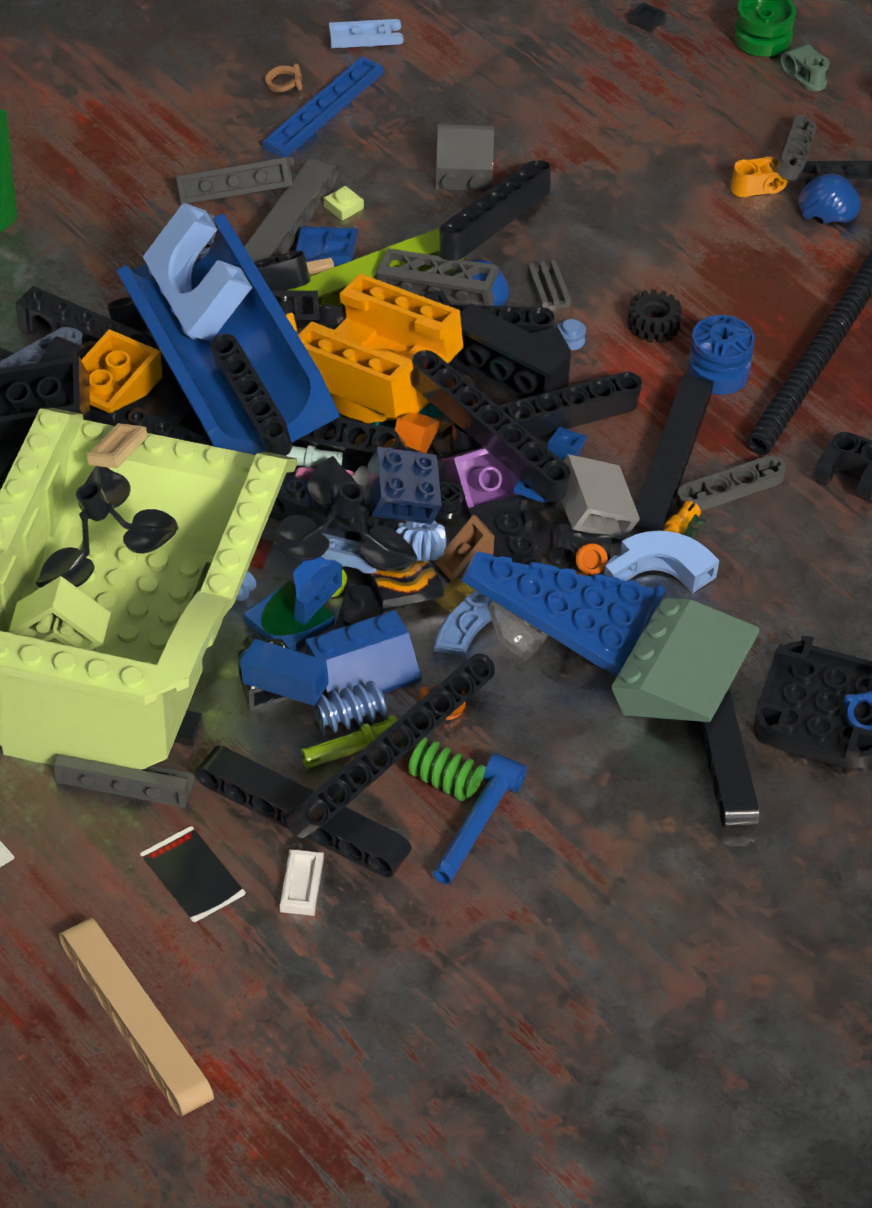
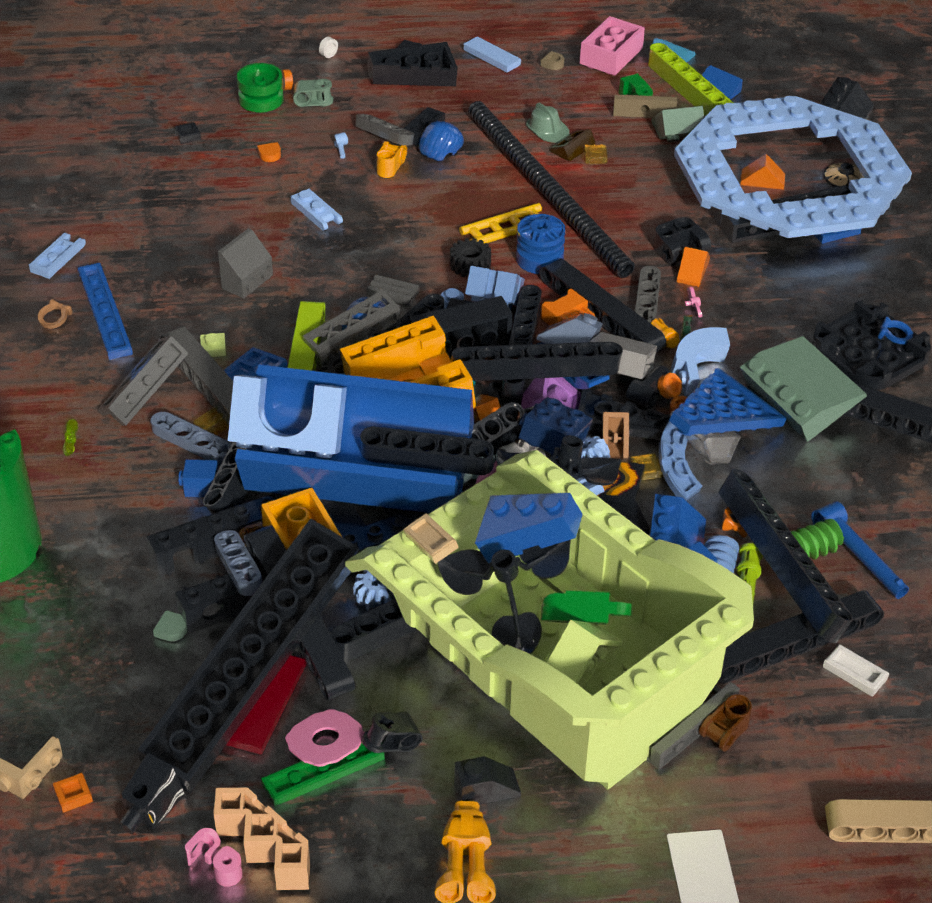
camera: 55 degrees left, 5 degrees down
black sticker [140,826,246,922] -> none
black beam [439,160,551,260] -> none
none -> clear neon green piece [63,419,78,456]
none -> orange tile [257,142,281,162]
none -> orange tile [281,69,293,90]
none -> light blue hinge [291,189,343,231]
none -> light blue hand [334,132,348,159]
none -> yellow bar [459,203,542,244]
none -> medium blue brick [465,266,525,310]
none -> blue wedge [475,493,583,563]
none -> sand blue slope [537,313,603,344]
none -> orange piece [541,289,595,326]
none -> green piece [541,590,632,625]
none -> orange slope [677,247,710,287]
none -> bright pink piece [685,286,703,318]
none -> reddish brown piece [699,694,752,752]

